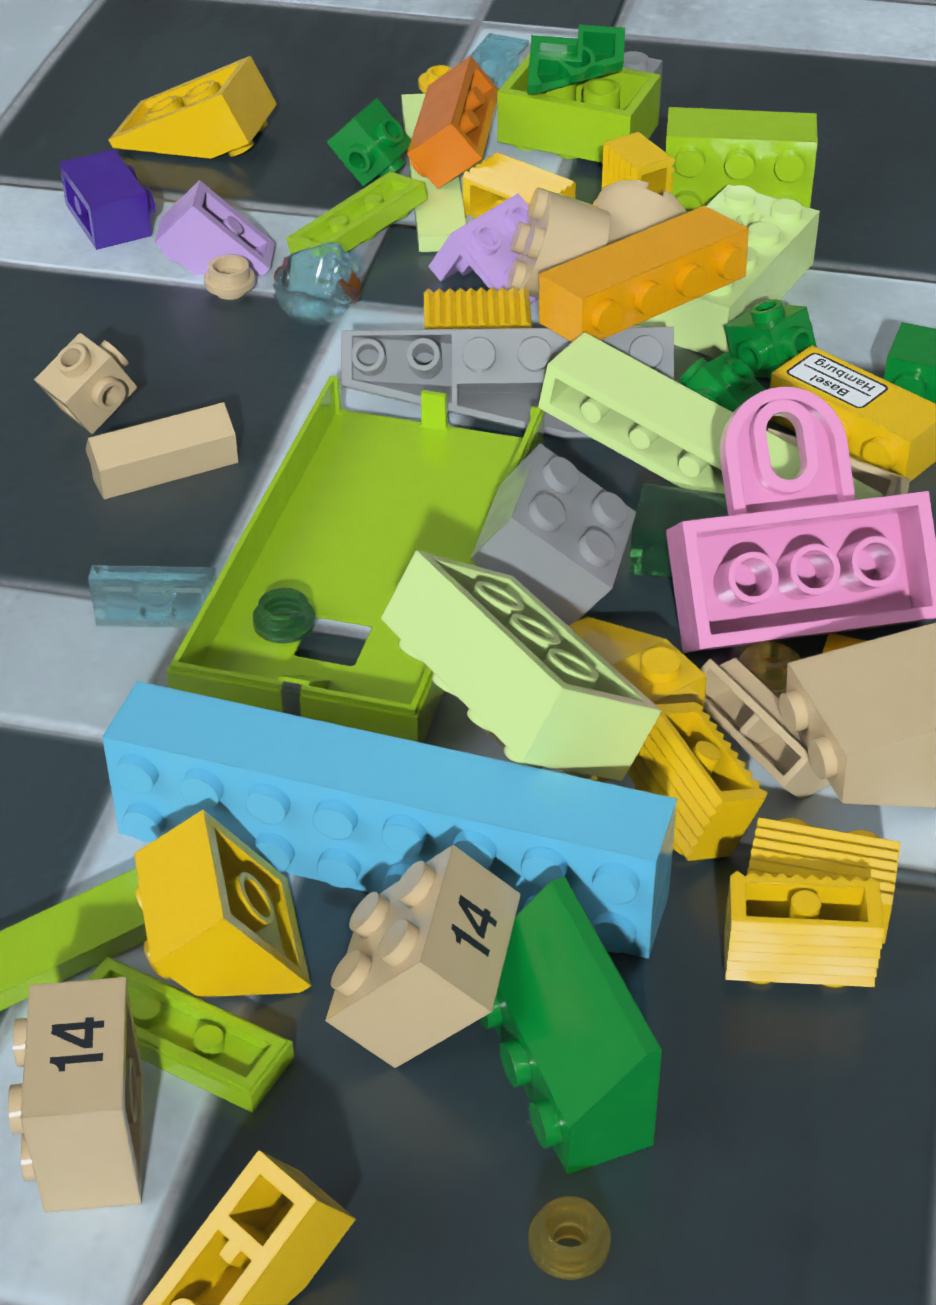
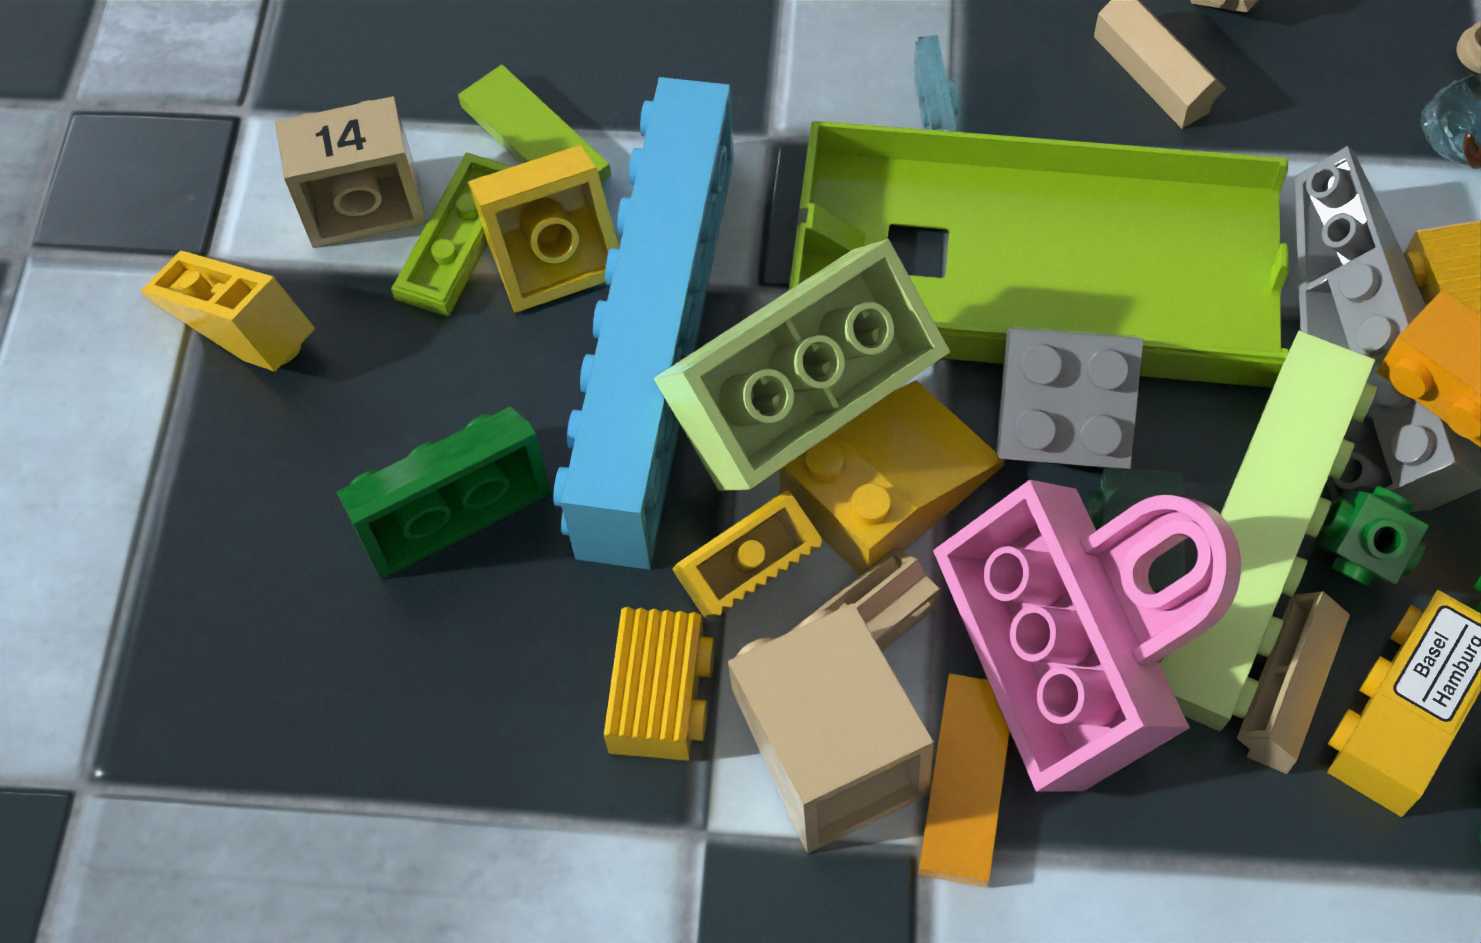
camera: 85 degrees right, 20 degrees up
clear green plate [253,588,315,643] -> none
tan brick [325,845,521,1068] -> none
clear yellow plate [528,1196,611,1280] -> none
yellow brick [724,871,884,988] -> none
clear yellow plate [739,642,801,698] -> none

